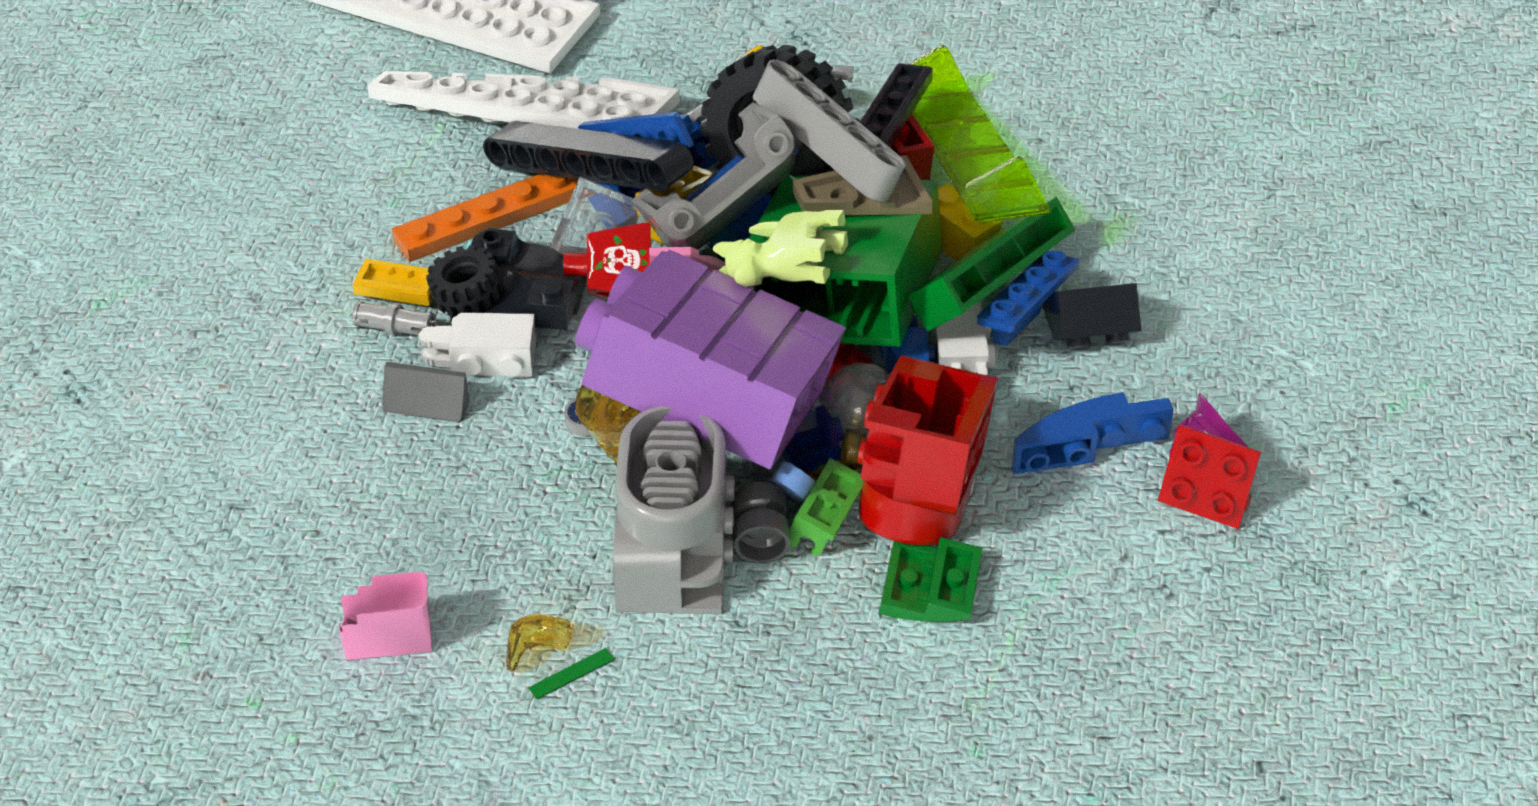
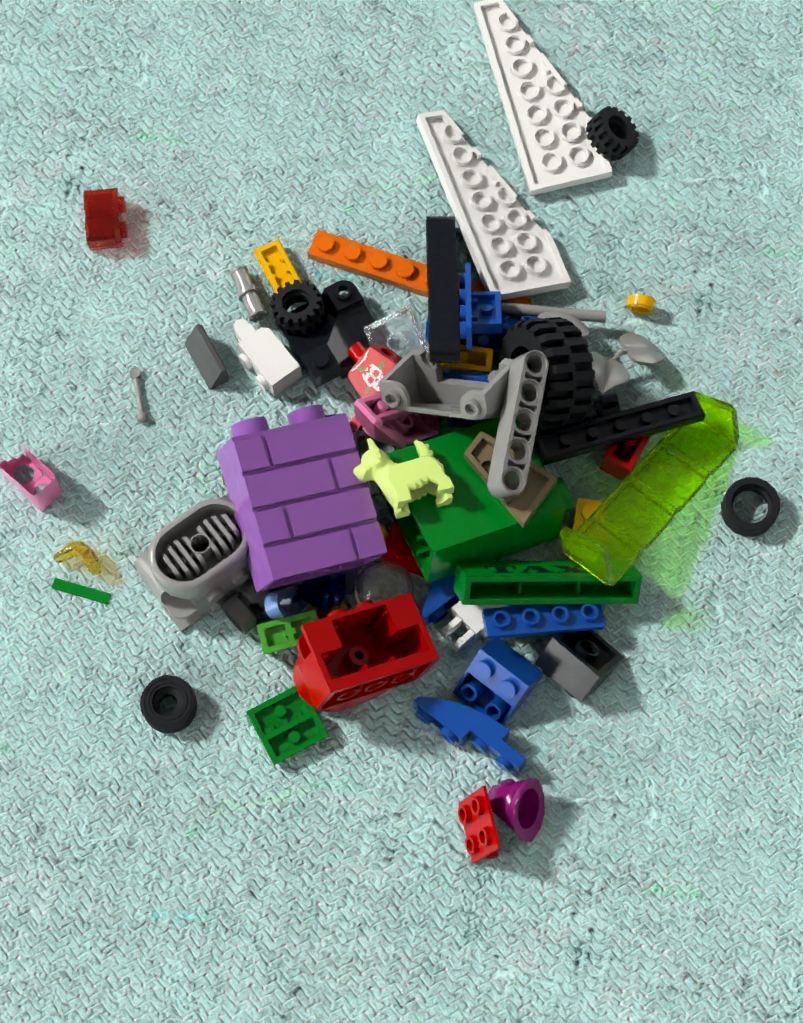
camera: 55 degrees right, 25 degrees up
none -> clear red brick [84,188,128,251]
none -> light grey hinge [129,368,148,423]
none -> black tyre [140,675,197,733]
none -> blue slope [453,638,544,726]
none -> black tyre [721,477,780,537]

